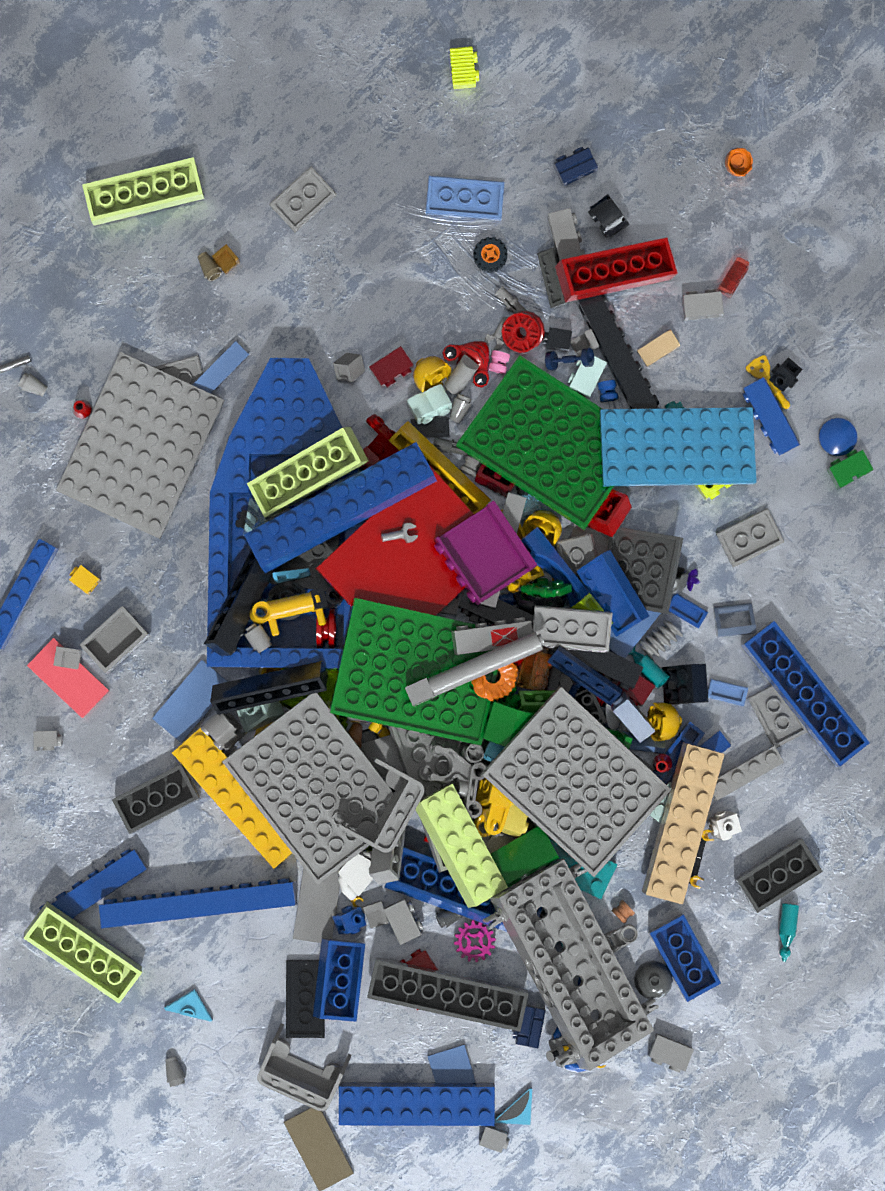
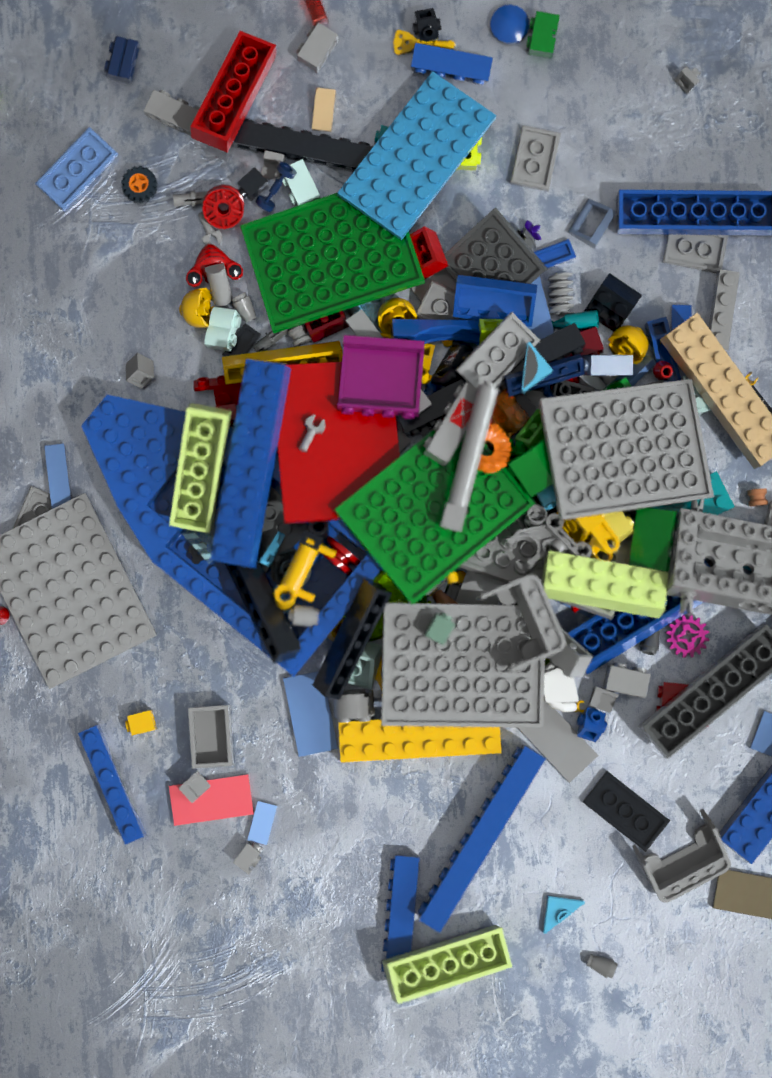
camera: 50 degrees left, 0 degrees up
dark grey brick [112,764,200,834] -> none
blue brick [313,938,365,1022] -> none
dark red brick [369,346,414,388] -> none
bright pink wheel [488,350,510,374] -> none
green plate [521,578,572,598] -> none
dark grey plate [537,248,570,308] -> none
black brick [588,194,630,238] -> none
blue wheel [597,380,619,403] -> none
medium blue tile [708,679,748,707] -> none
white brick [709,811,742,841] -> none
none -> light blue tile [248,801,277,845]
none -> sand green brick [423,612,455,646]
none -> tile [521,342,553,393]

